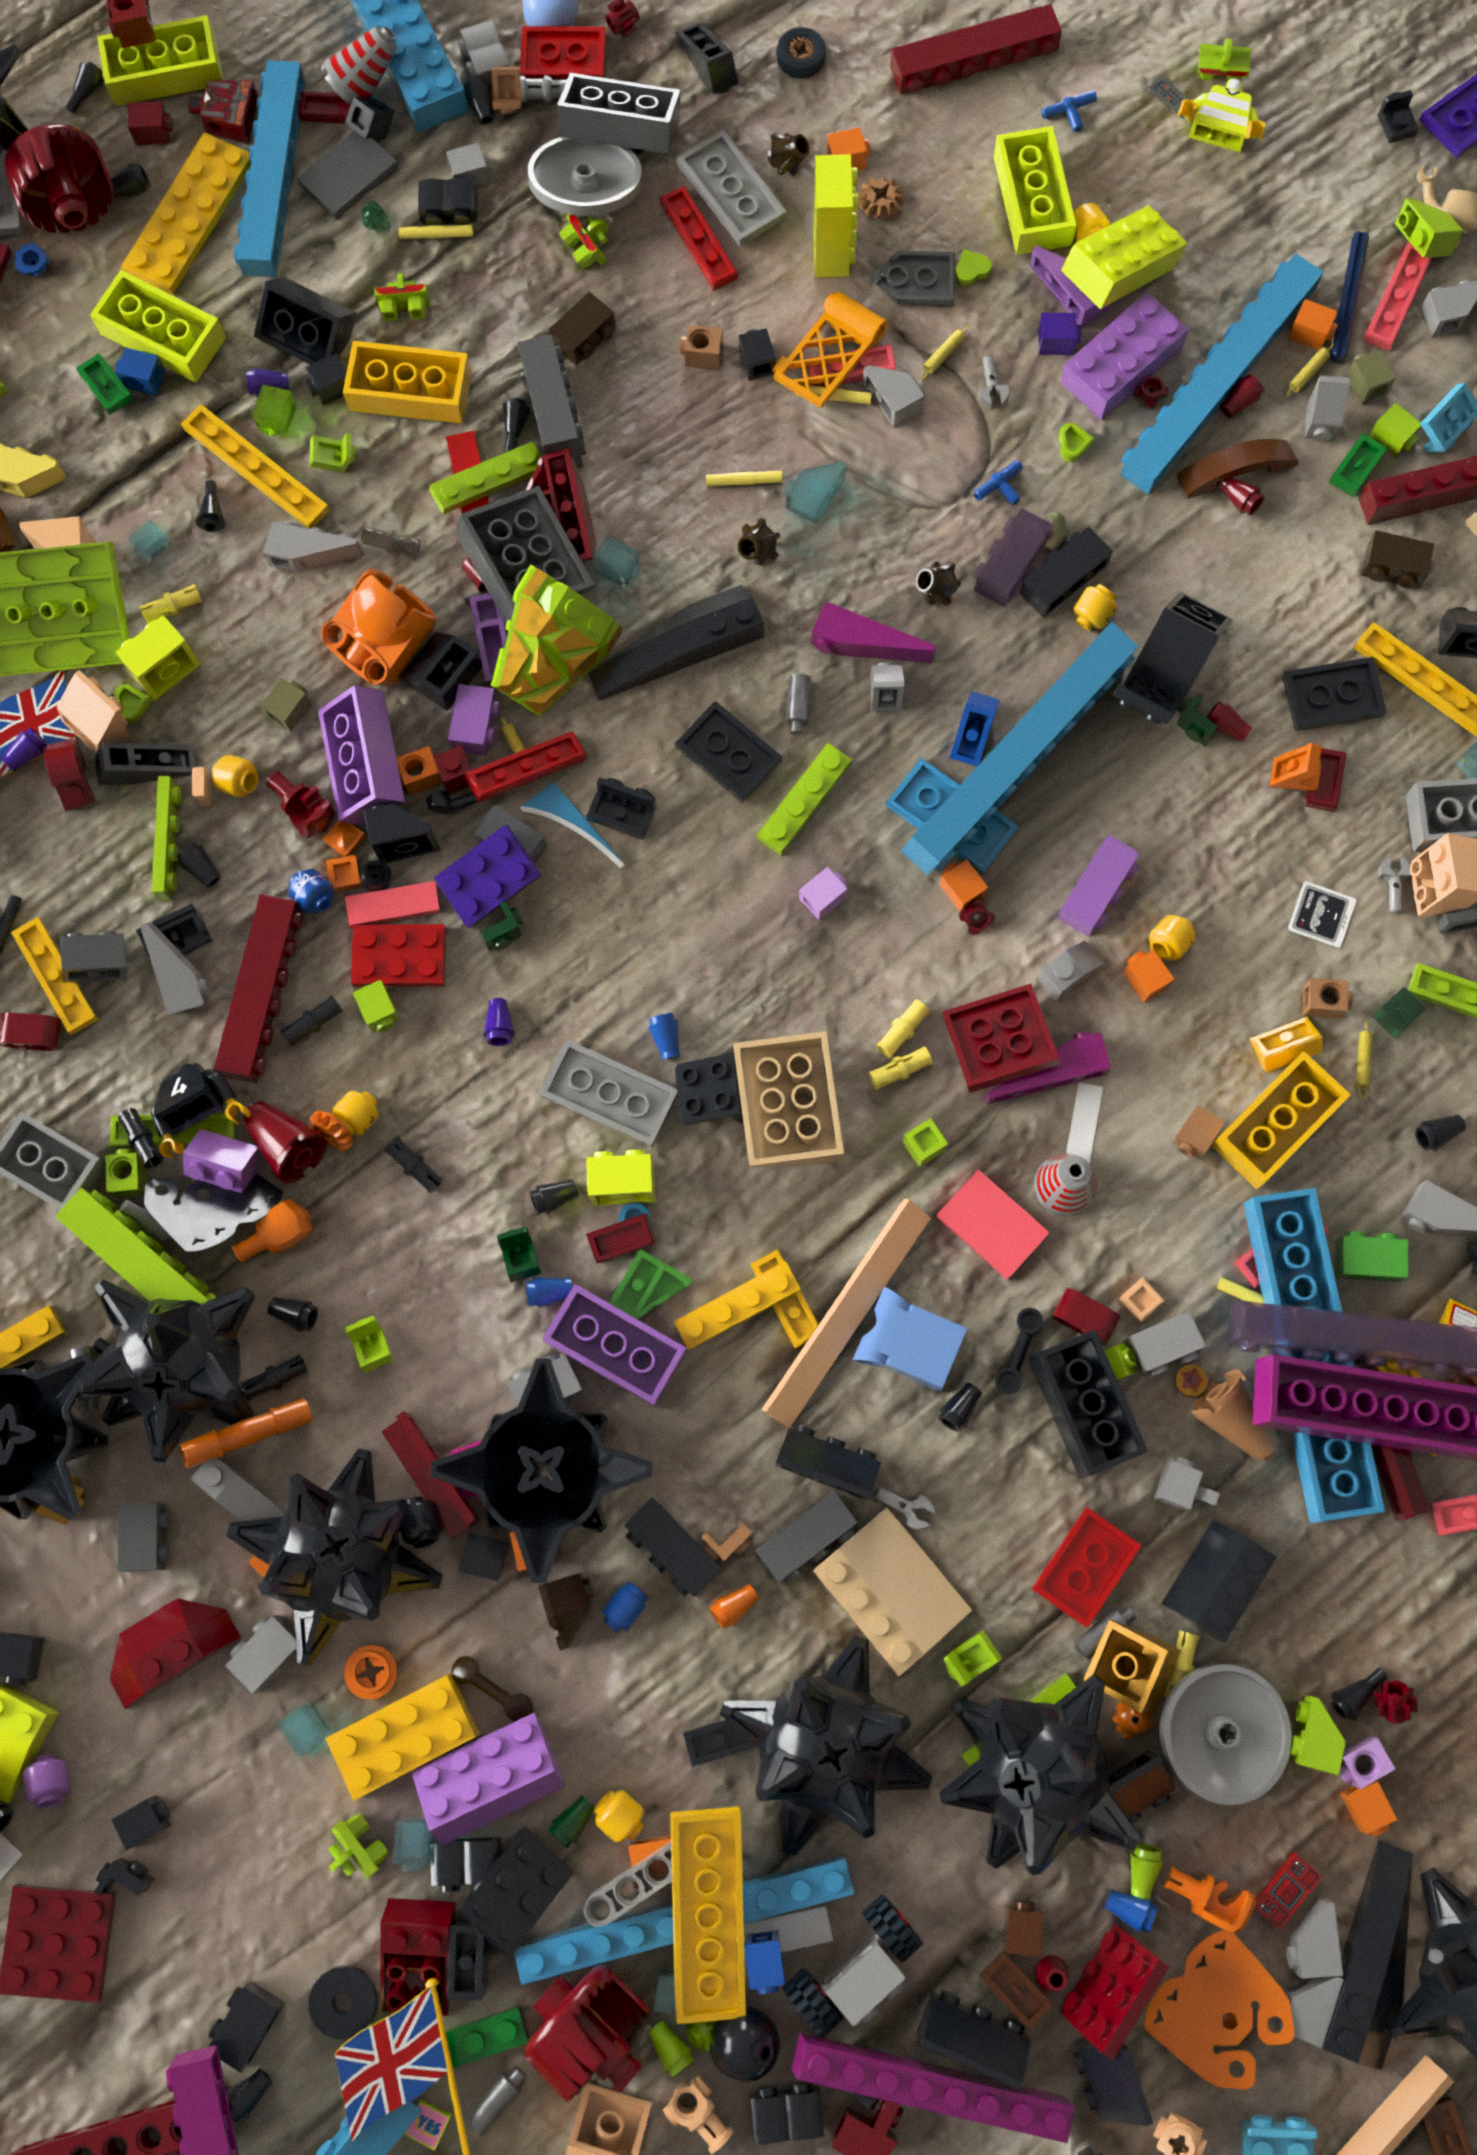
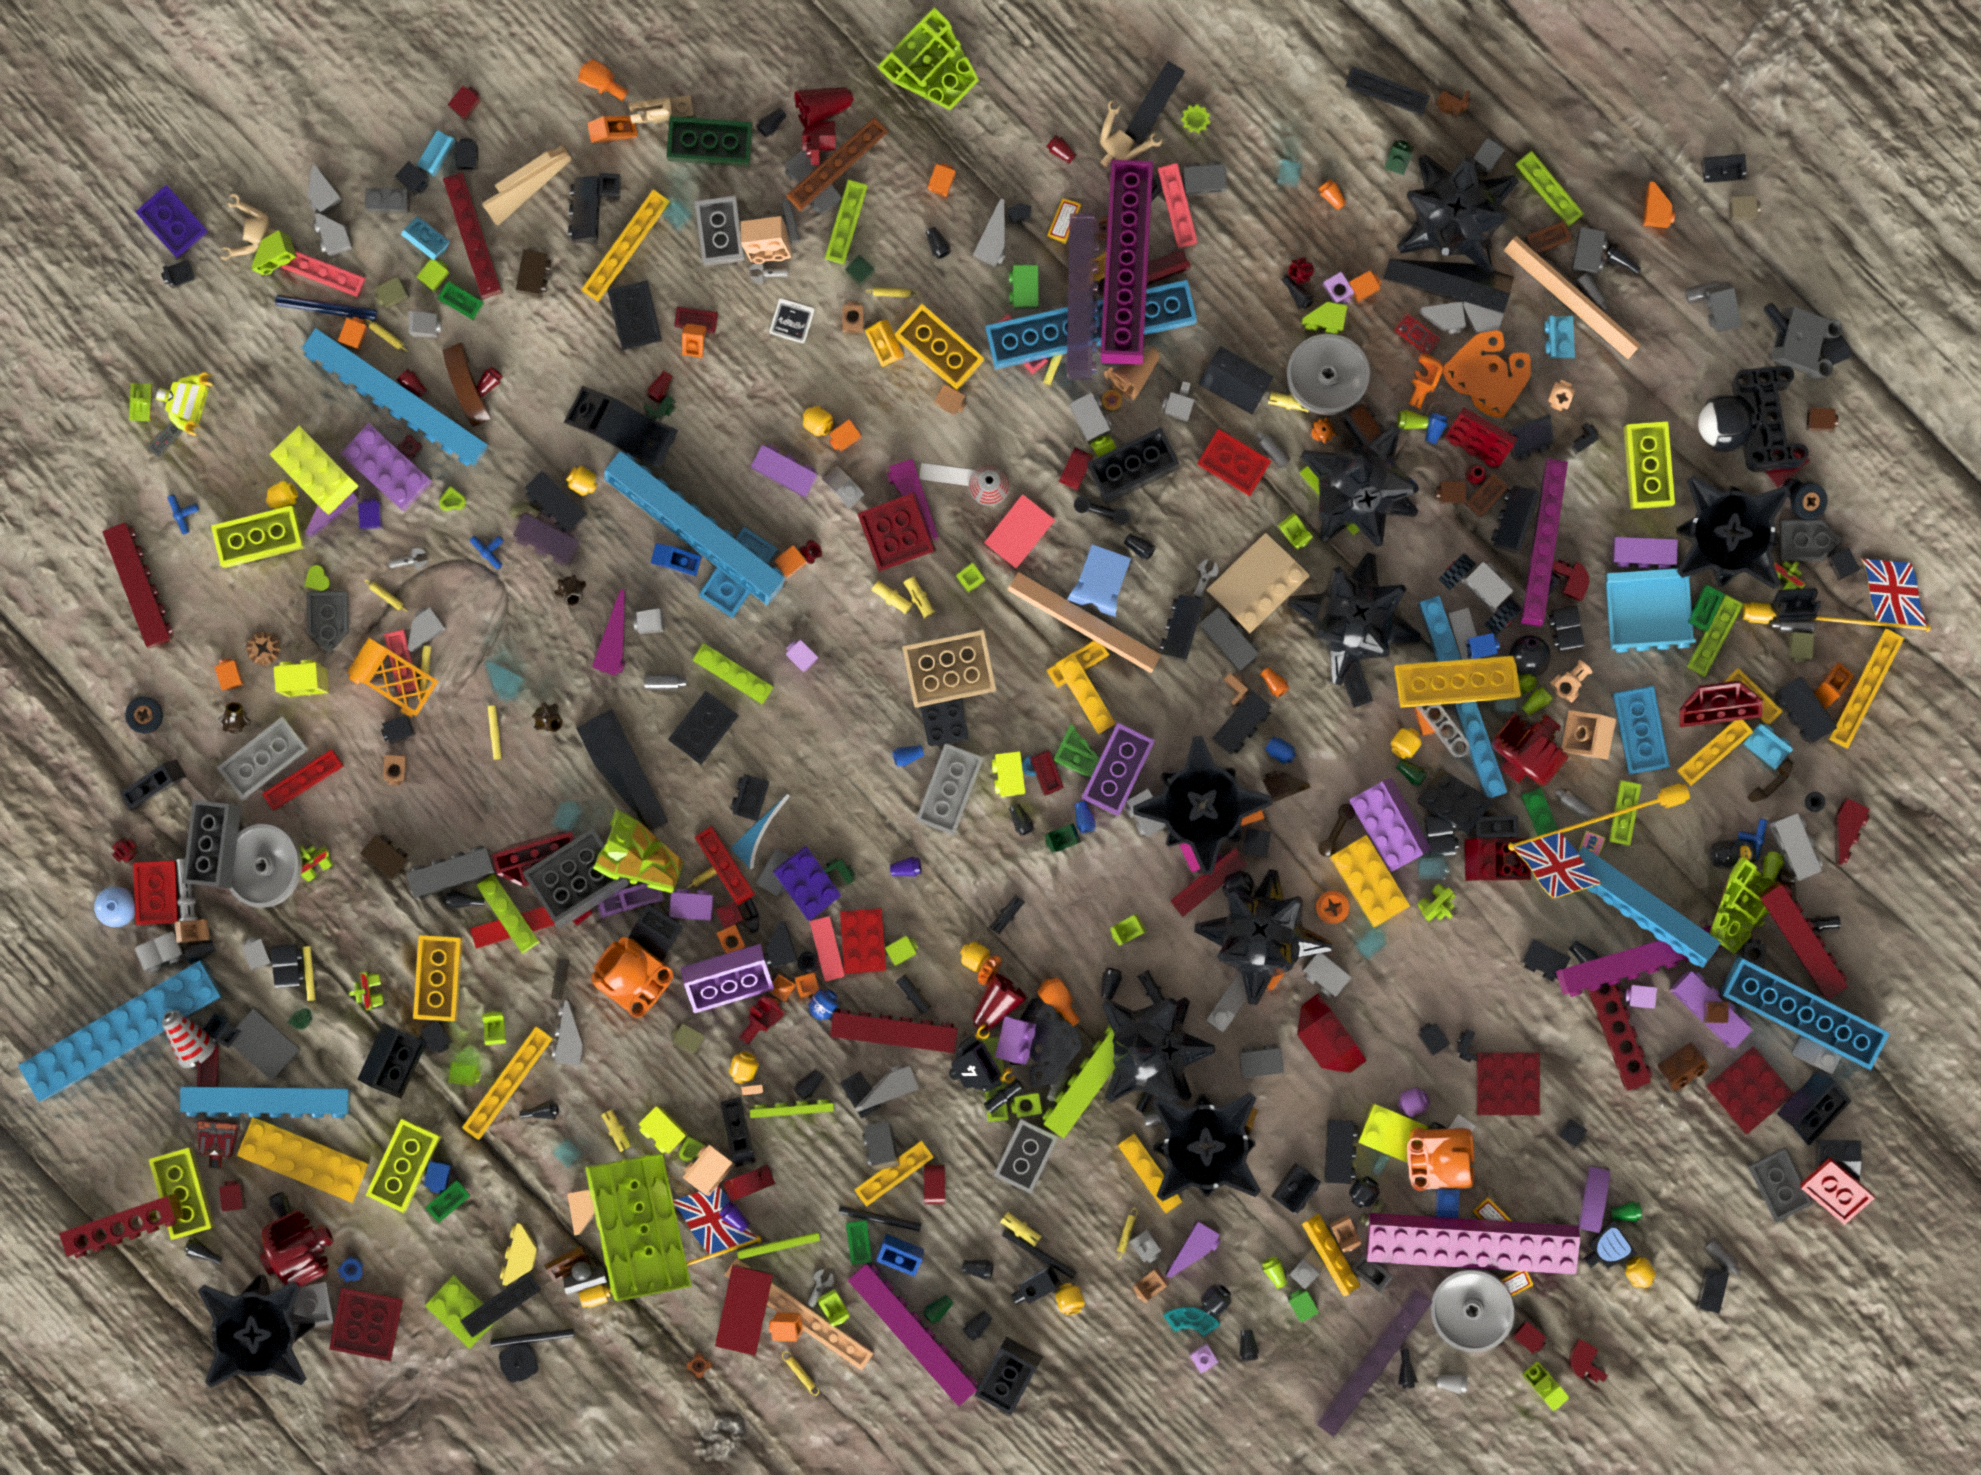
camera: 100 degrees left, 10 degrees up
orange piece [179,1398,312,1469] -> none
dark purple cone [246,368,289,398] -> none
black tile [309,1965,378,2039] -> none
pearl gold slope [1083,1620,1181,1713] -> none
light nougat tile [1118,1277,1165,1323] -> none

